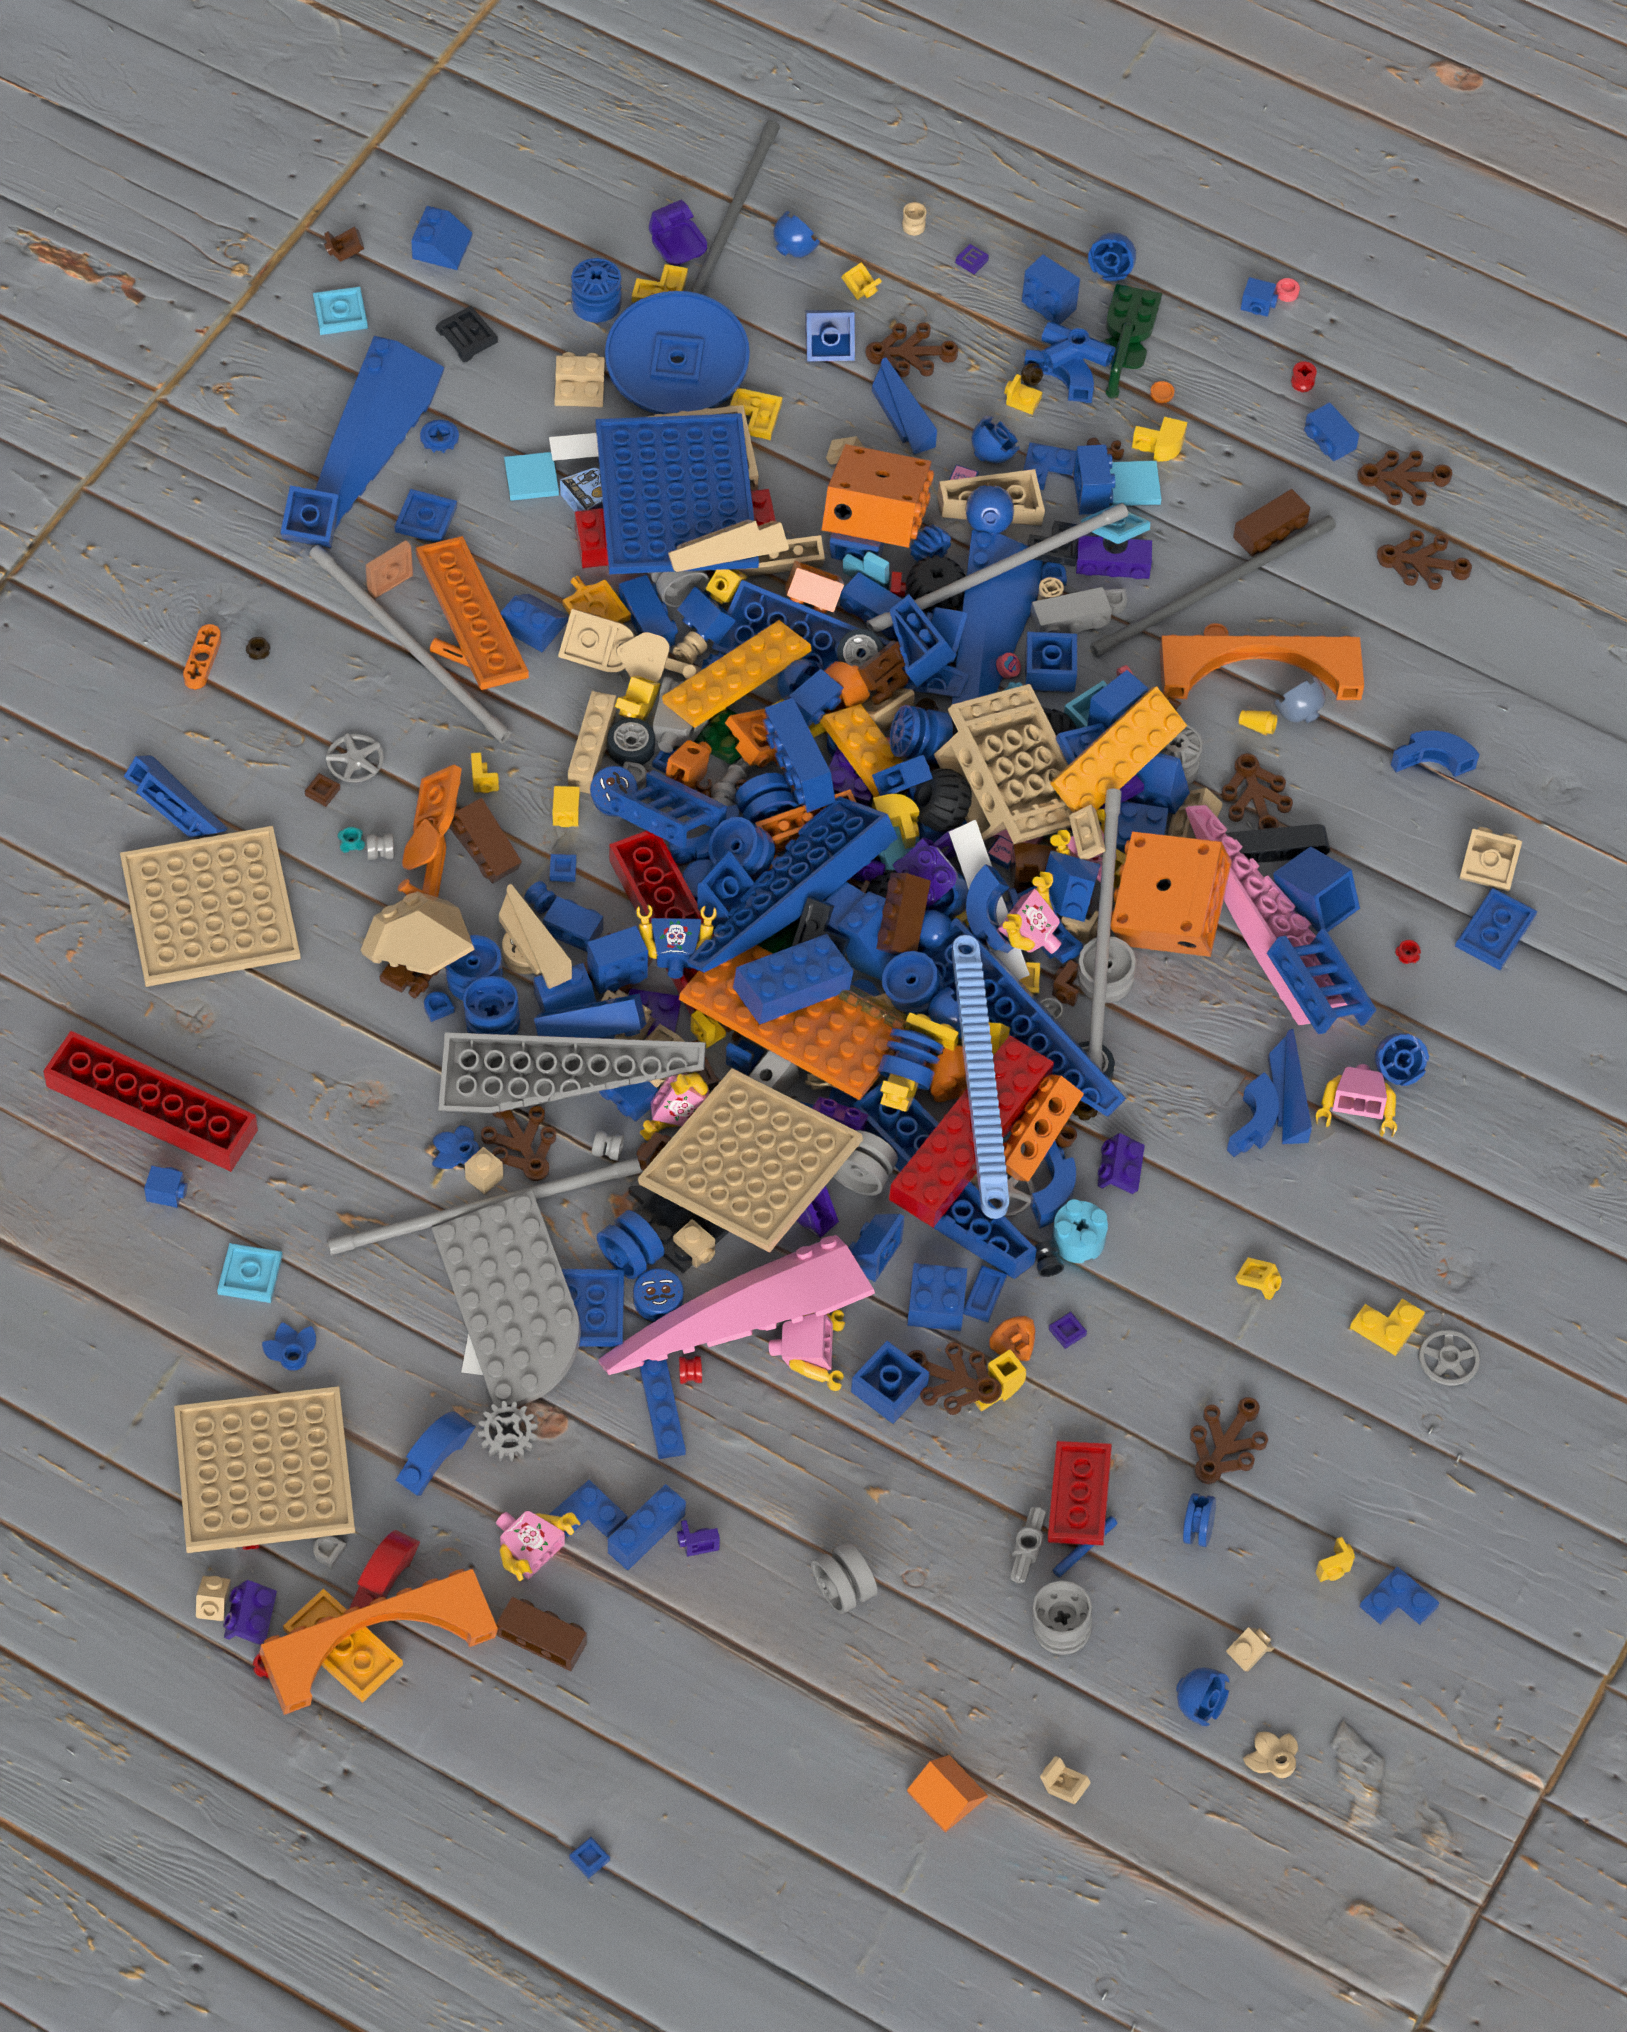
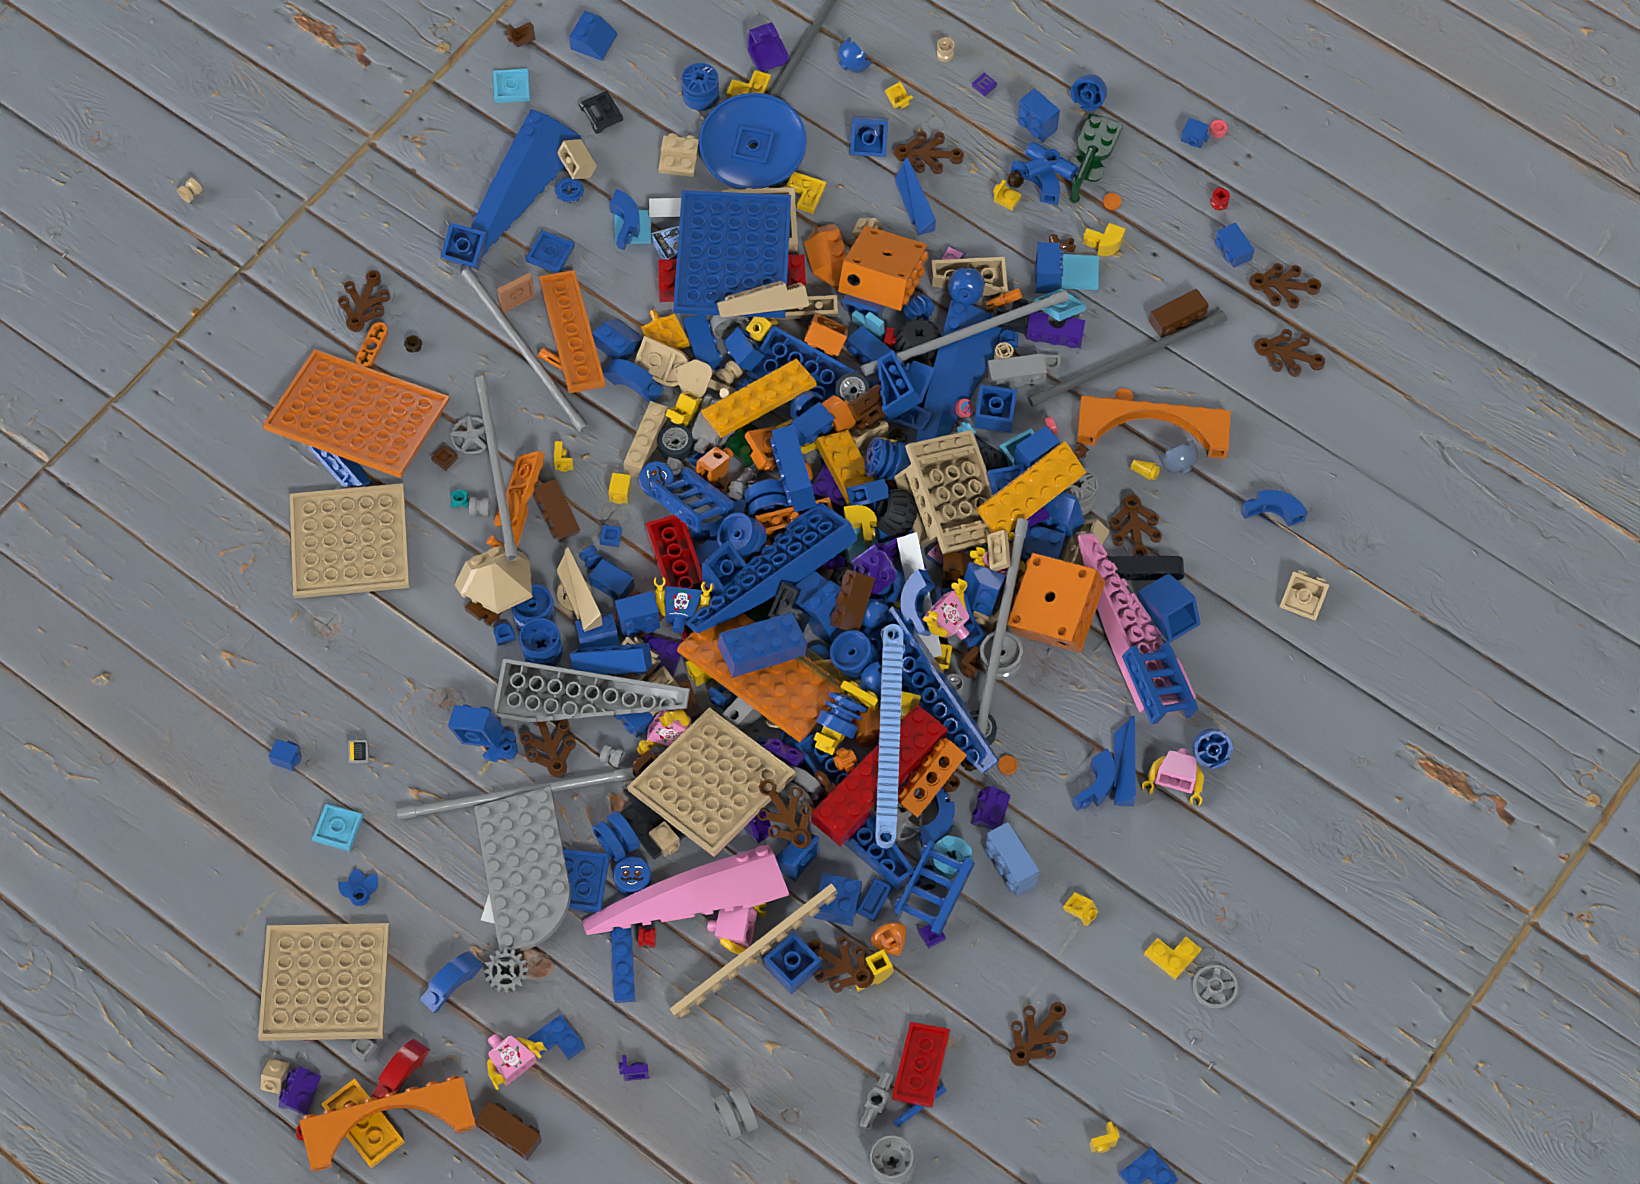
camera: 10 degrees right, 5 degrees up
red brick [43,1031,258,1172] -> none
tan brick [465,1147,503,1195] -> none
blue brick [608,1484,686,1570] -> none
blue cylinder [971,415,1020,464] -> none
blue plate [1023,442,1076,490] -> none
blue head [1183,1493,1216,1547] -> none
red plate [1395,940,1421,964] -> none
blue tile [1455,888,1537,970] -> none
none -> orange plate [263,349,449,478]
none -> reddish brown plant [338,270,391,332]
none -> slope [348,740,369,764]
none -> blue brick [448,704,504,748]
none -> light grey piece [475,375,518,561]
none -> tan brick [557,139,597,180]
none -> blue arch [602,359,664,403]
none -> blue arch [610,189,640,250]
none -> tan plate [669,883,838,1018]
none -> reddish brown plant [757,779,814,848]
none -> orange wedge [804,224,847,289]
none -> reddish brown arm [813,770,836,796]
none -> orange gear [833,747,858,773]
none -> blue fence [894,840,975,936]
none -> medium blue brick [984,822,1039,897]
none -> orange axle [986,288,1022,312]
none -> orange piece [998,755,1018,775]

